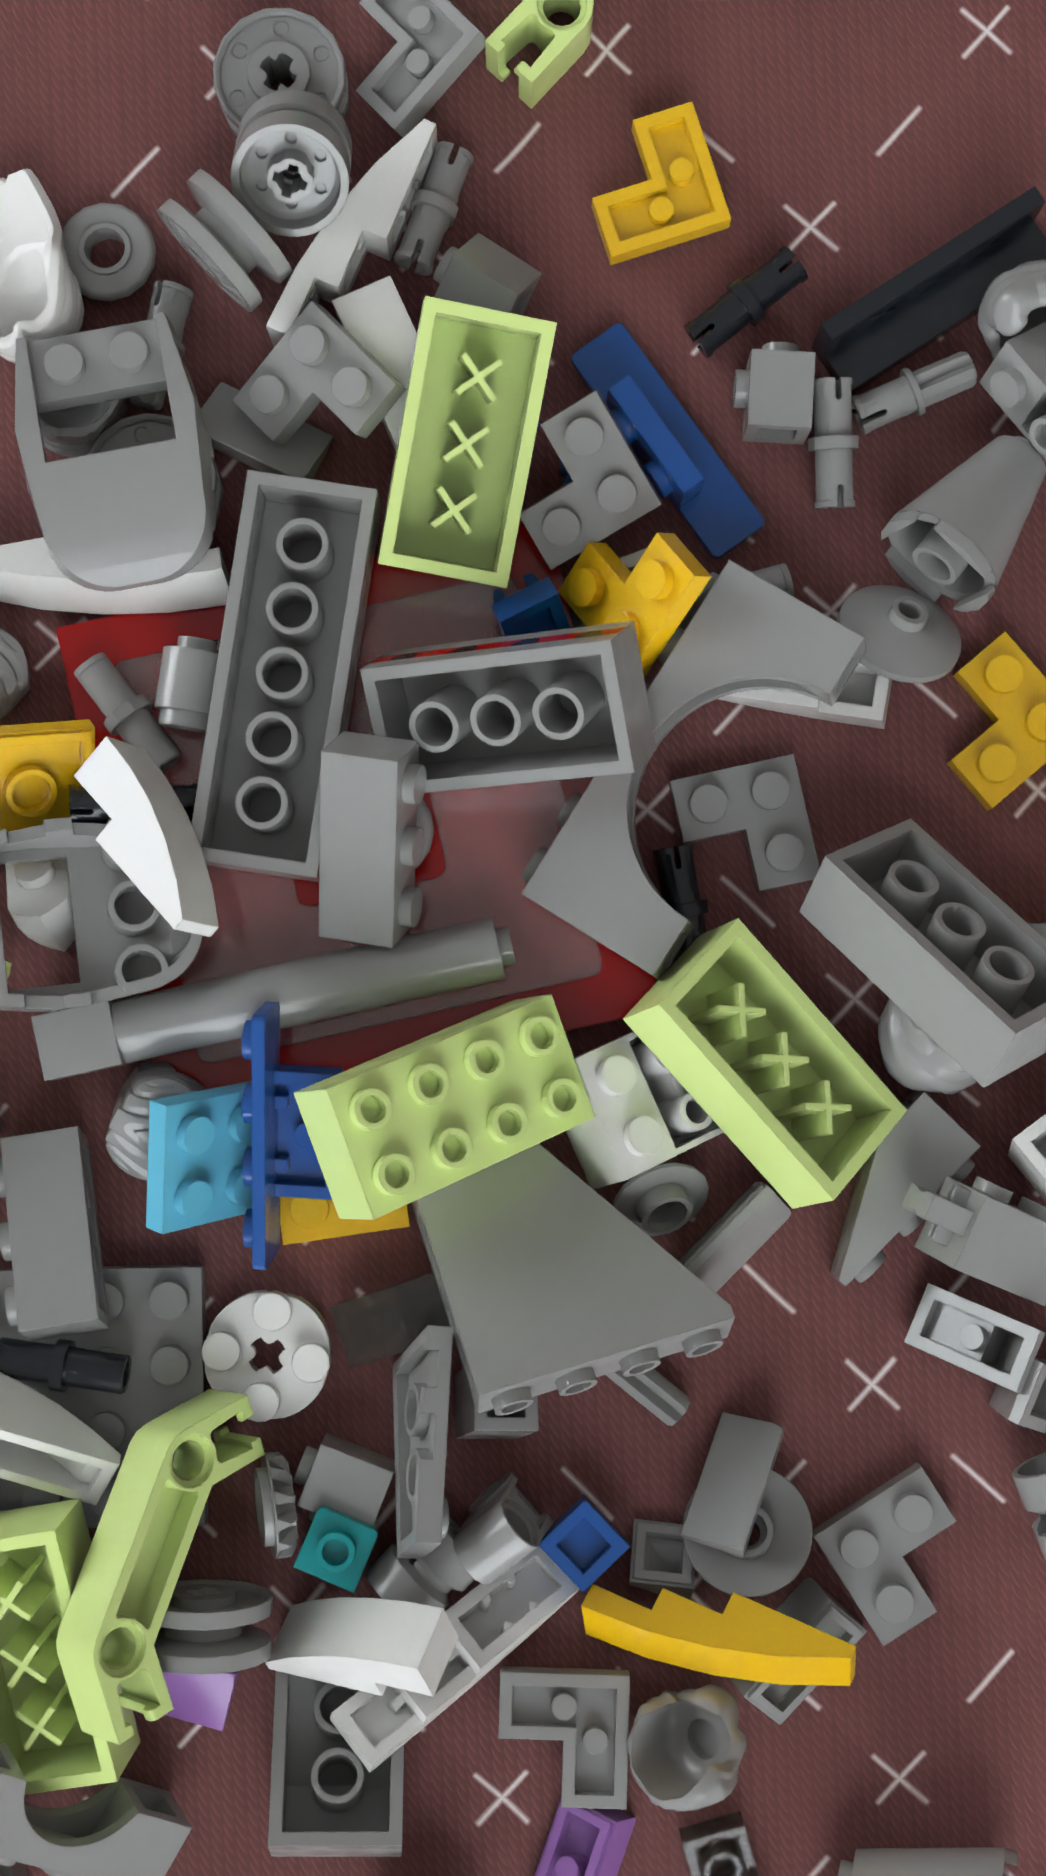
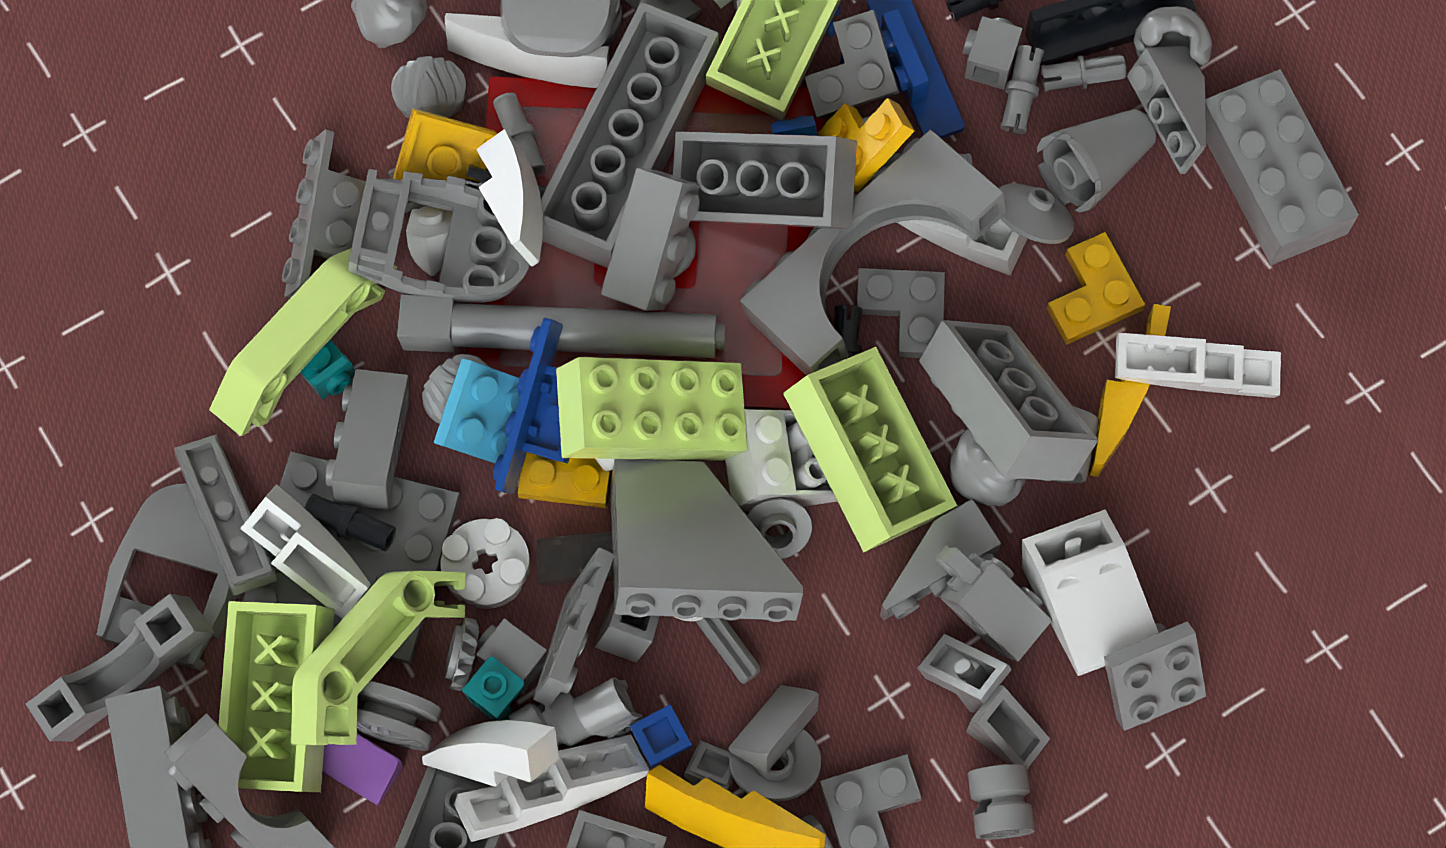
camera: 20 degrees right, 15 degrees down
light grey brick [154,636,218,733] -> none
light grey slope [678,1181,791,1292] -> none

